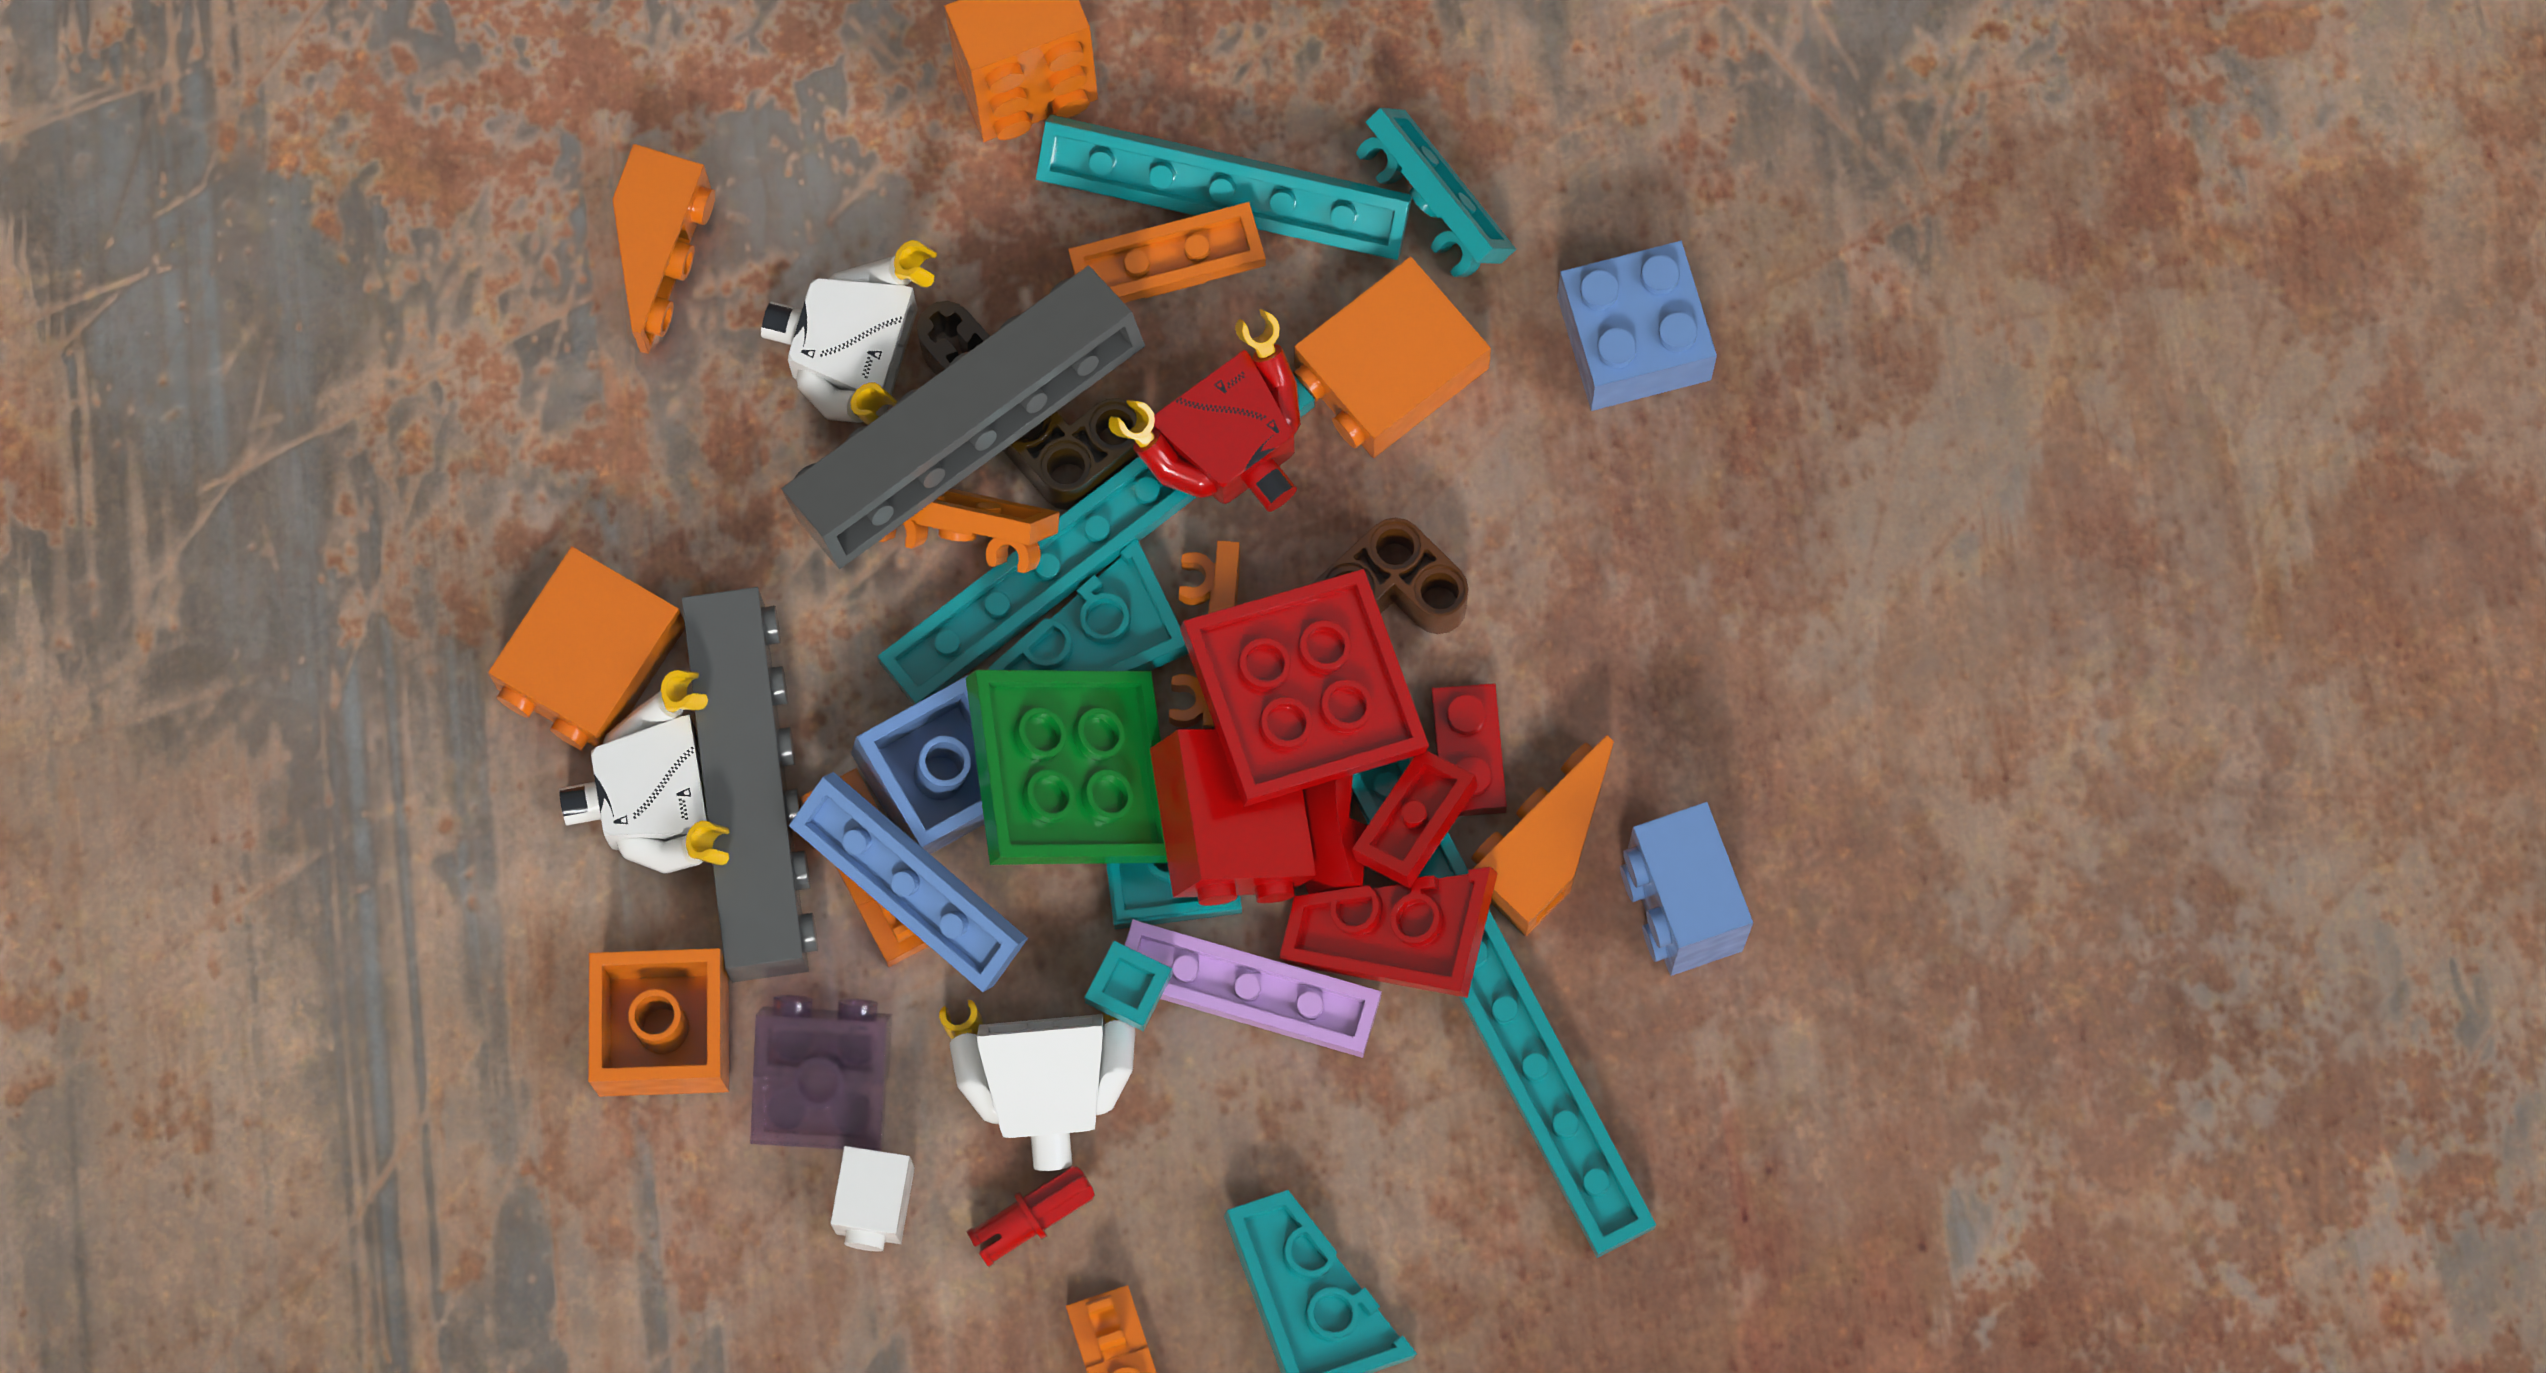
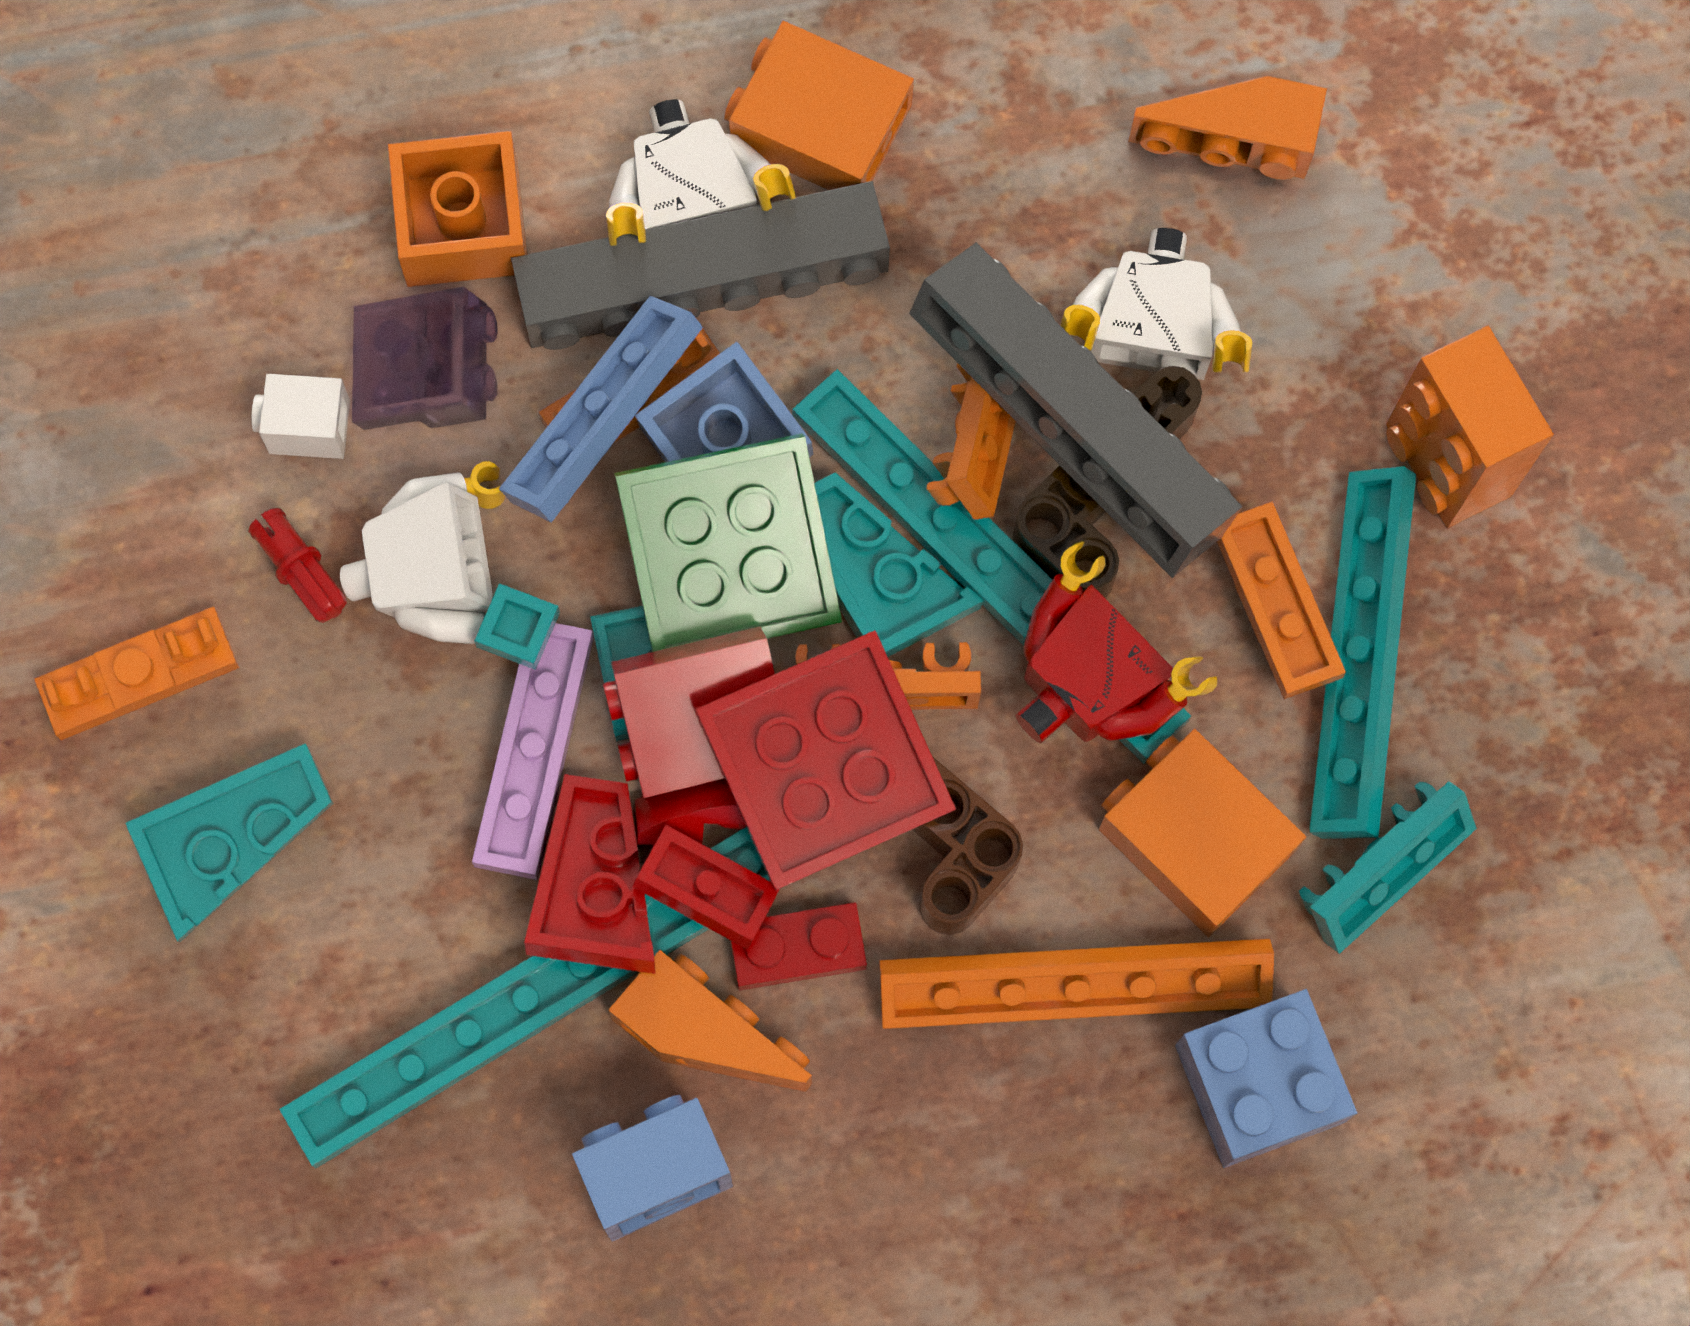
camera: 80 degrees right, 0 degrees up
none -> orange plate [879,939,1274,1029]

